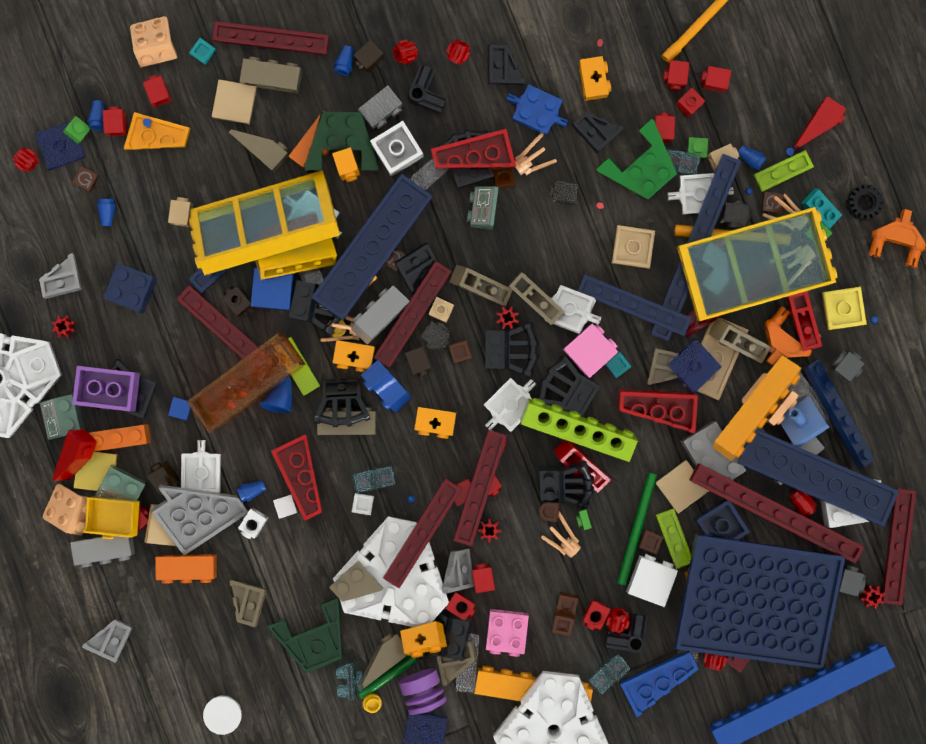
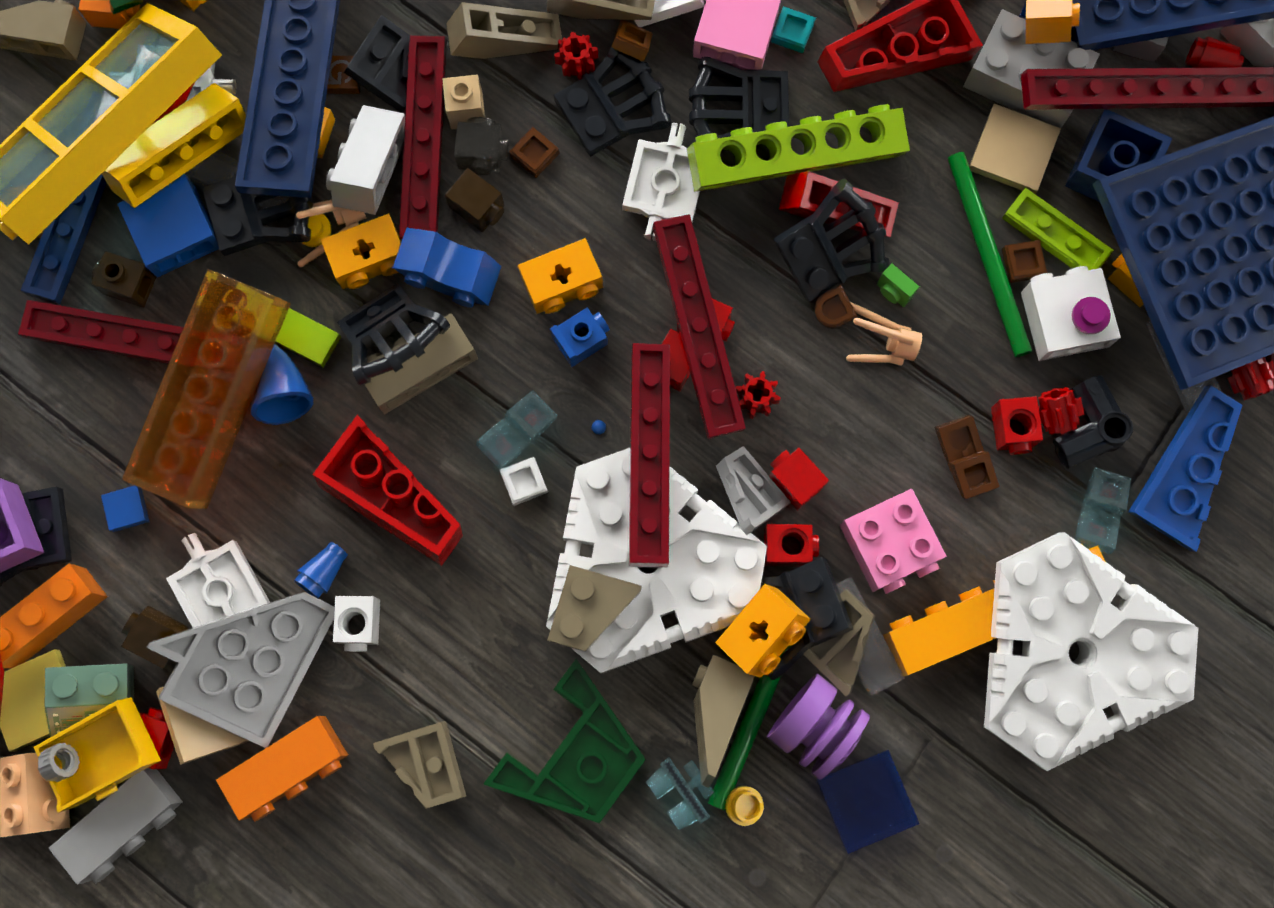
camera: 30 degrees left, 10 degrees down
white tile [273,494,298,519] -> none
none -> light grey axle [38,743,80,782]
none -> blue brick [550,307,610,367]
none -> reddish brown tile [611,20,653,62]
none -> magenta plate [1071,297,1111,334]

